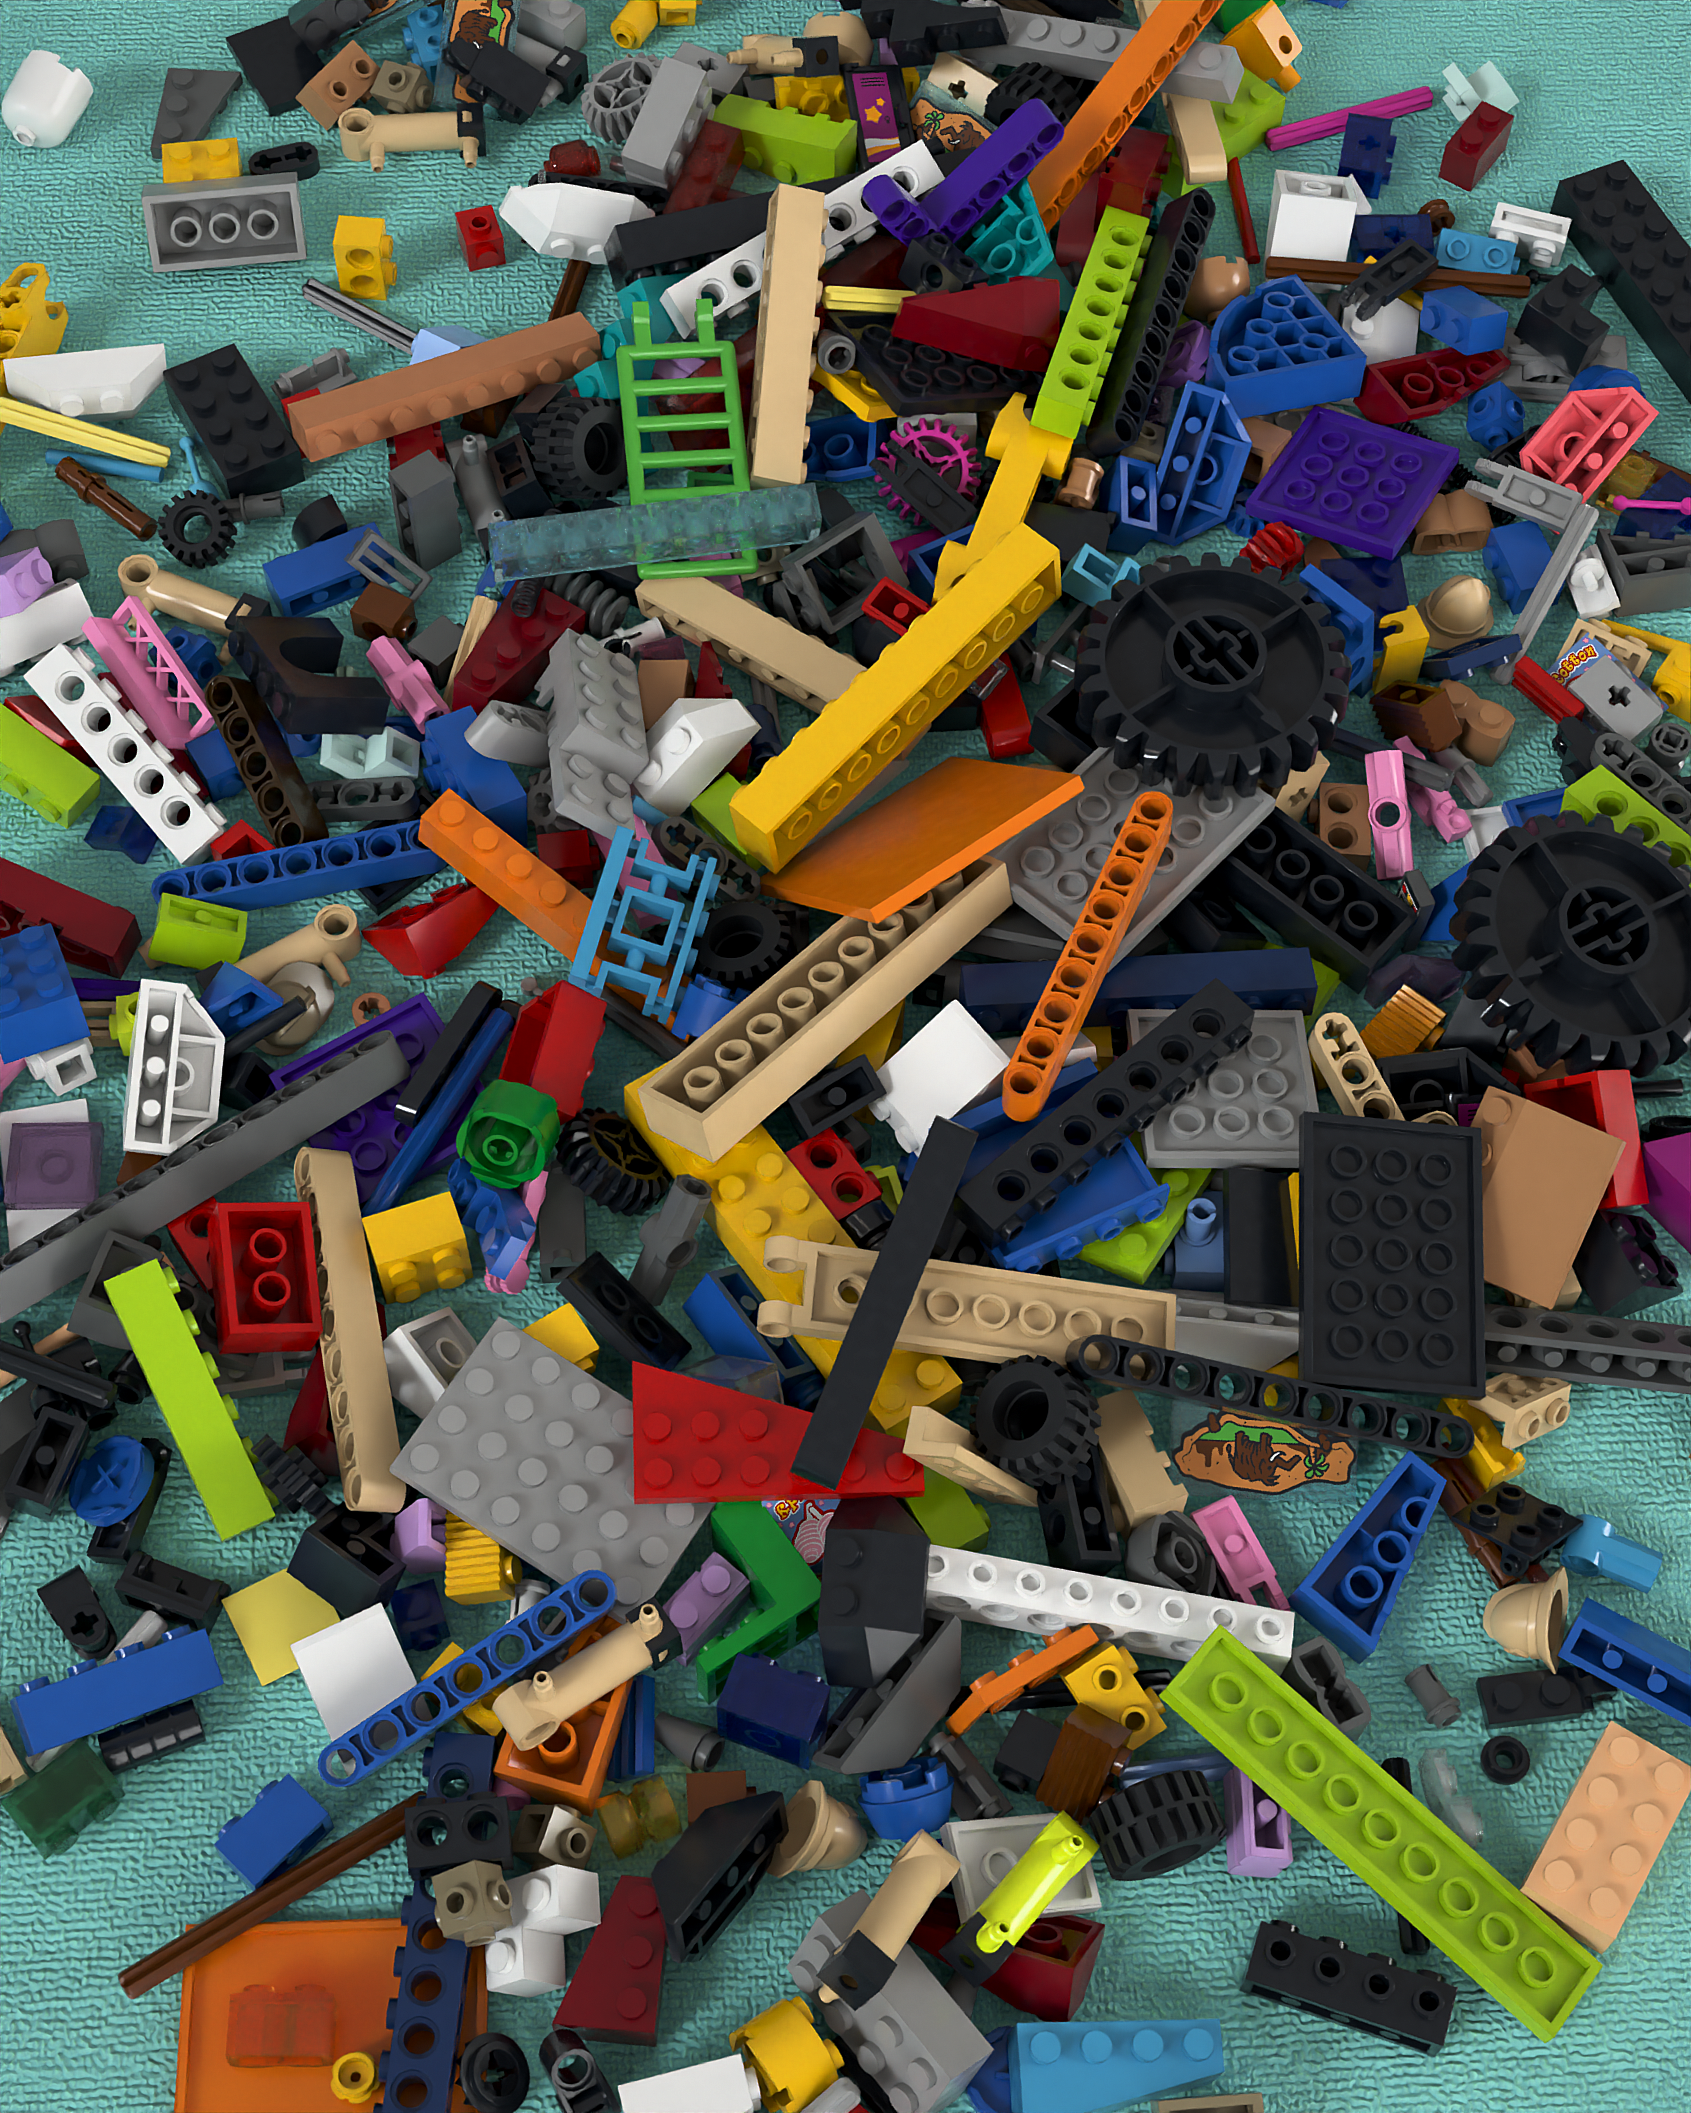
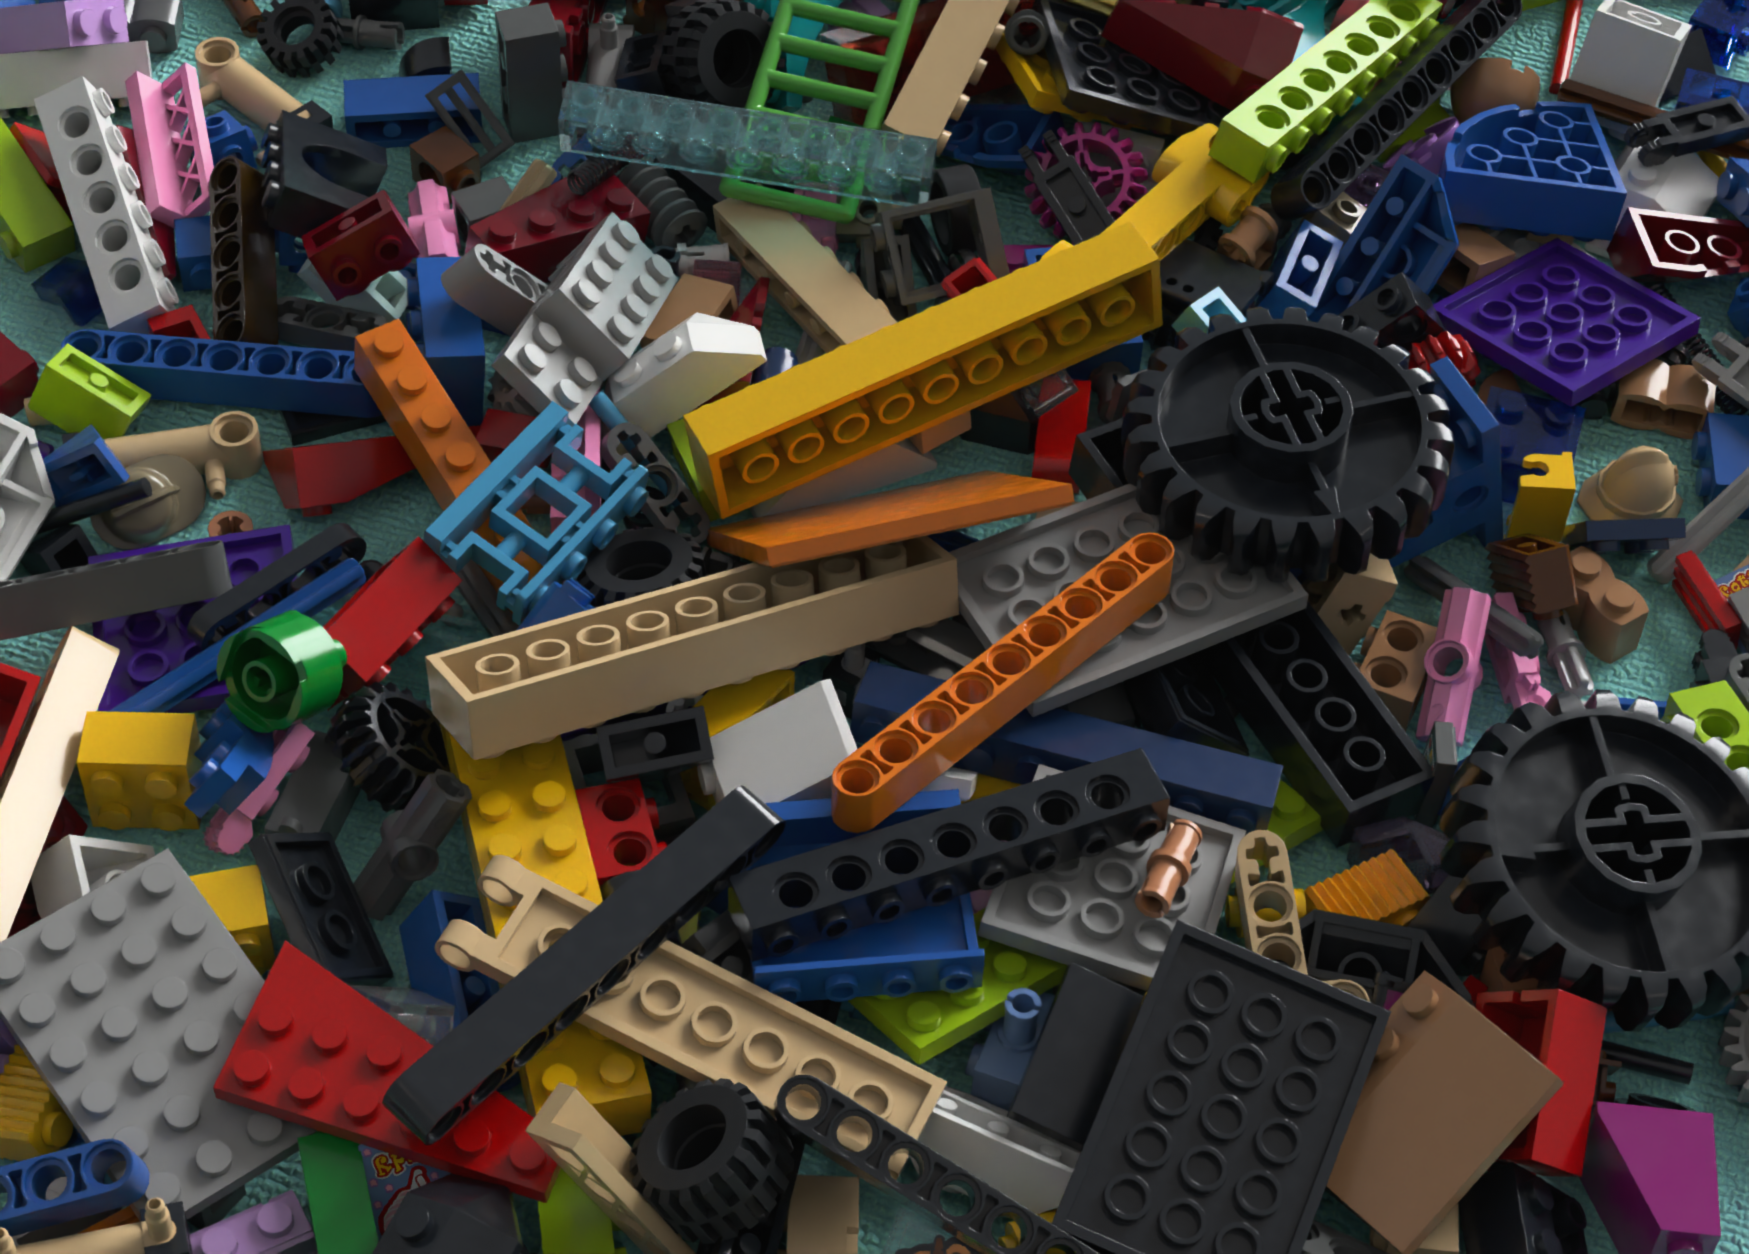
camera: 20 degrees right, 10 degrees down
none -> dark red brick [301,189,420,301]
none -> nougat pin [1135,819,1203,918]
none -> black brick [1339,272,1445,352]

